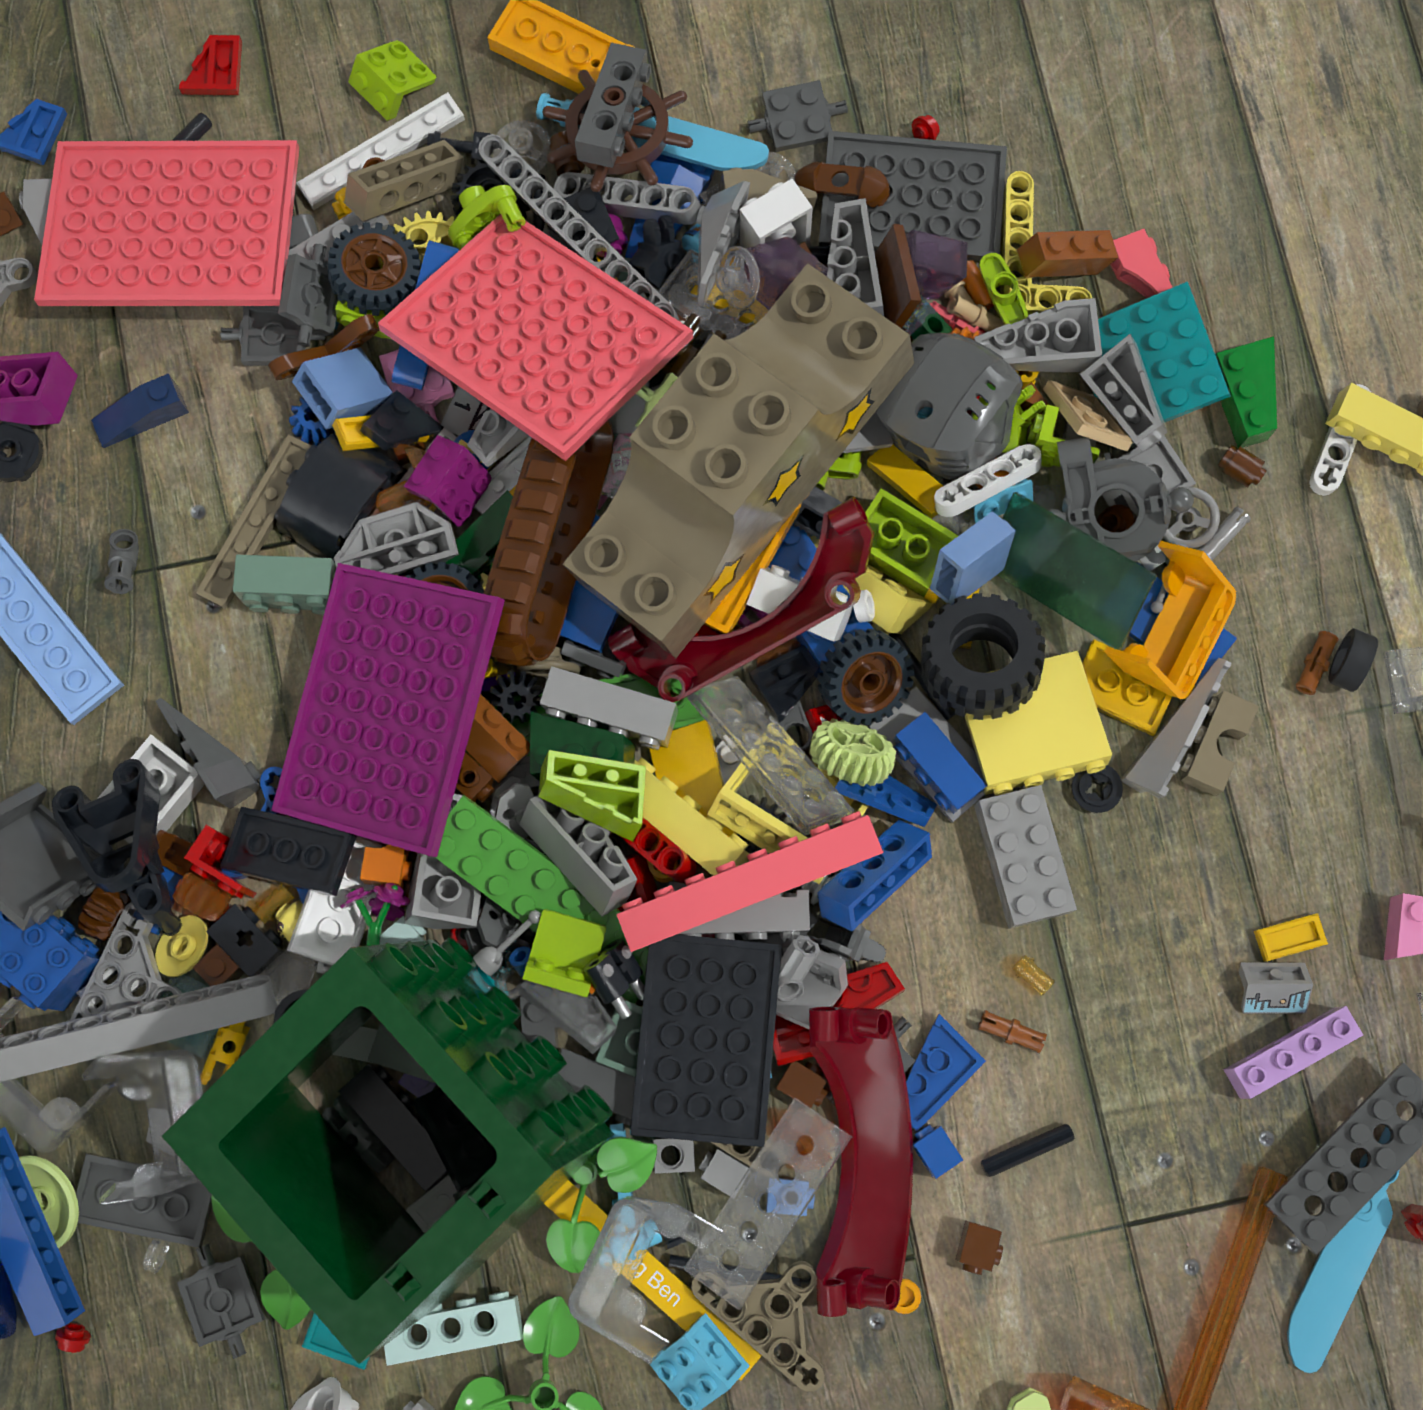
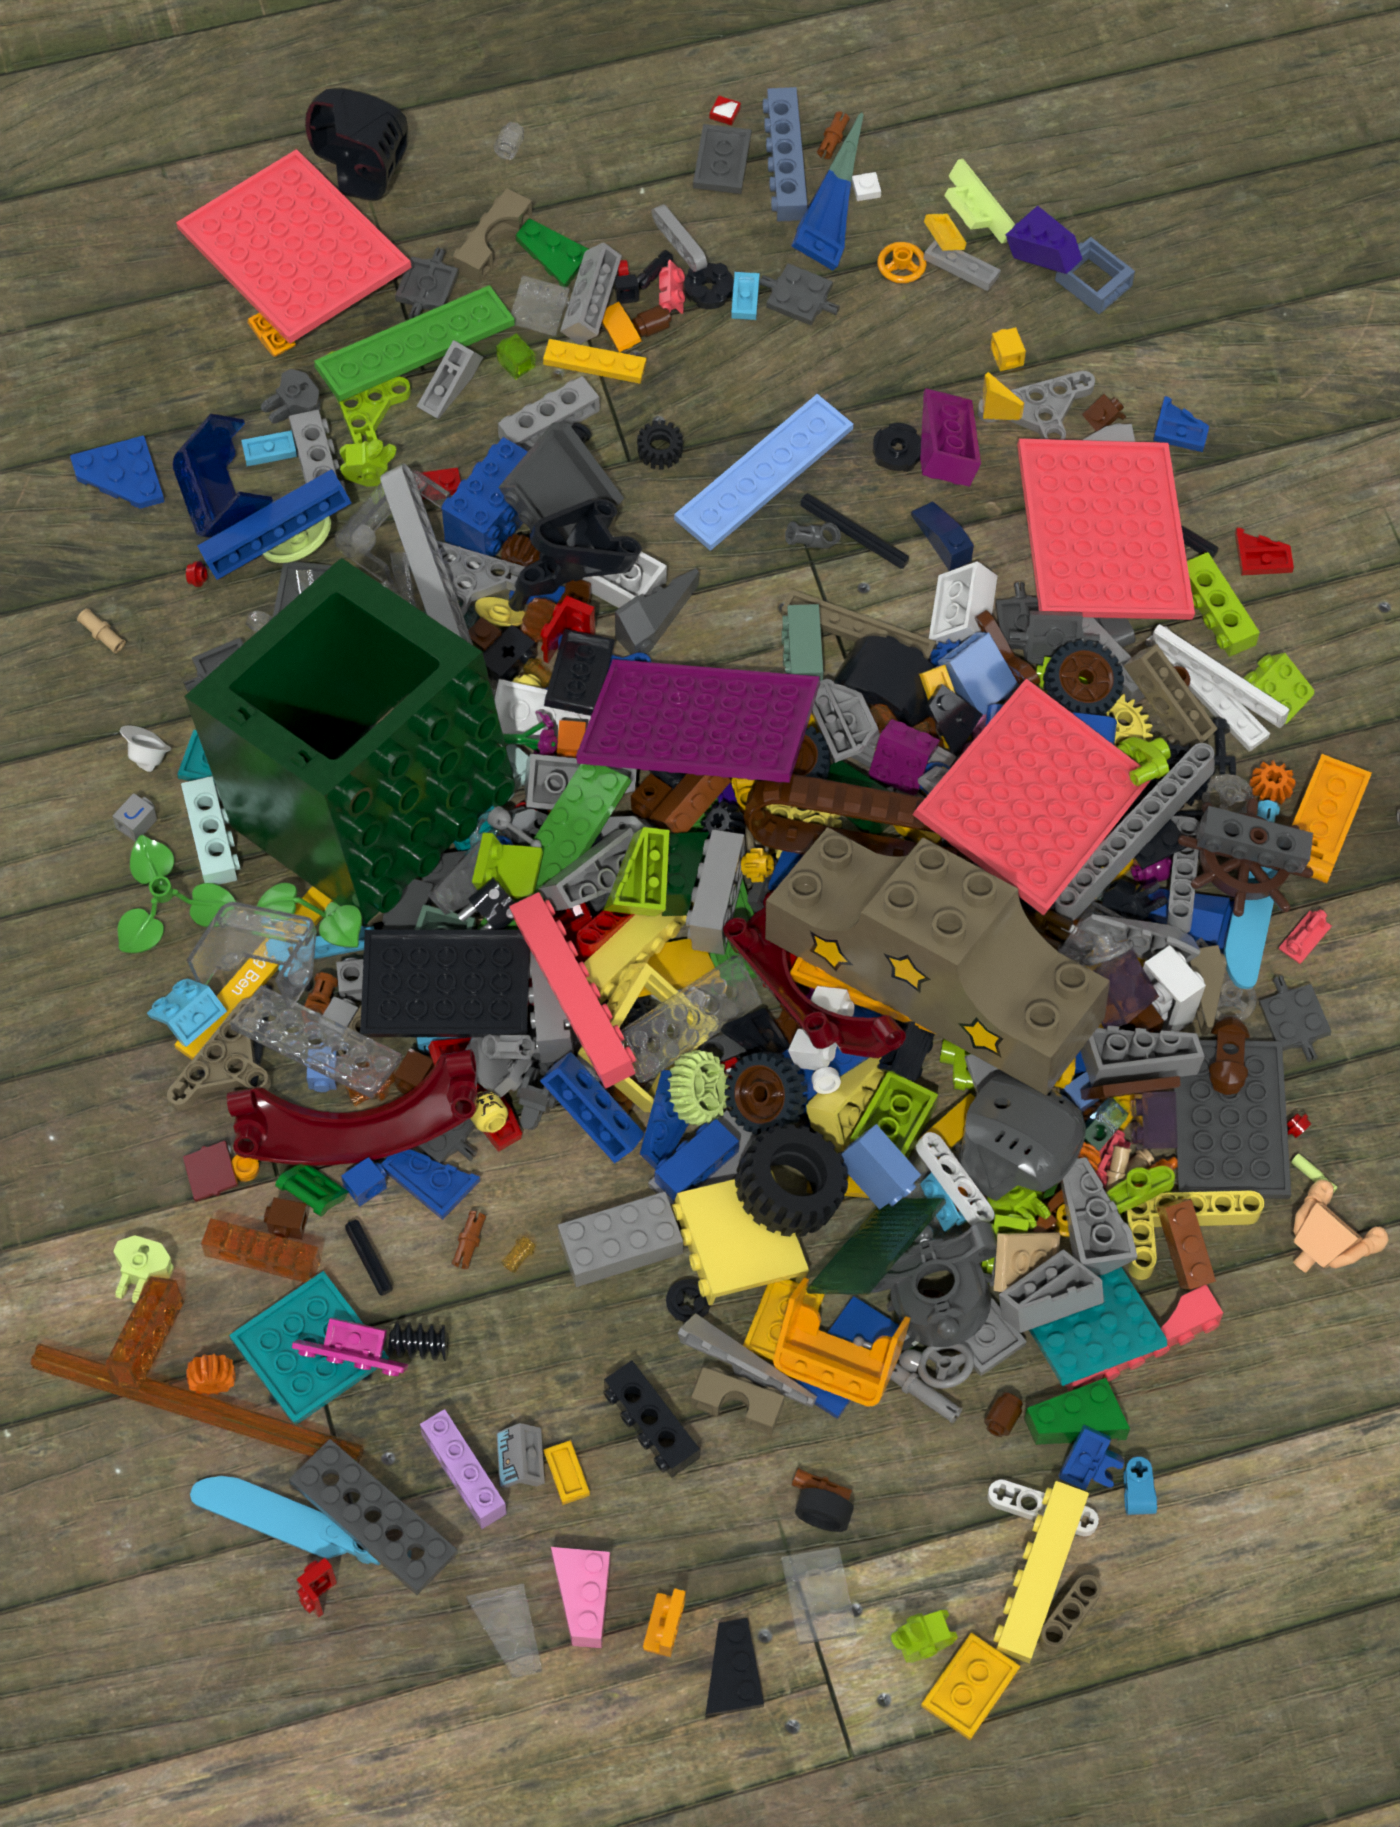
camera: 85 degrees right, 15 degrees down
none -> dark red piece [183,1141,239,1202]
none -> orange gear [186,1354,236,1395]
none -> clear orange brick [201,1218,321,1283]
none -> teal plate [229,1271,389,1426]
none -> green plate [275,1164,349,1217]
none -> dark pink bracket [292,1318,408,1376]
none -> dark orange connector [302,972,338,1031]
none -> black piece [388,1321,449,1361]
none -> light yellow head [470,1091,508,1133]
none -> black brick [603,1360,700,1478]
none -> yellow gear [741,848,774,882]
none -> black axle [800,493,909,569]
none -> white slope [929,561,998,645]
none -> blue plate [1059,1425,1124,1490]
none -> dark azure piece [1123,1457,1157,1515]
none -> white tile [1151,624,1290,728]
none -> lime brick [1187,552,1260,657]
none -> orange gear [1249,760,1296,805]
none -> coral hinge [1278,909,1332,964]
none -> yellowish green pin [1291,1153,1337,1193]
none -> light nougat torso [1293,1180,1389,1273]

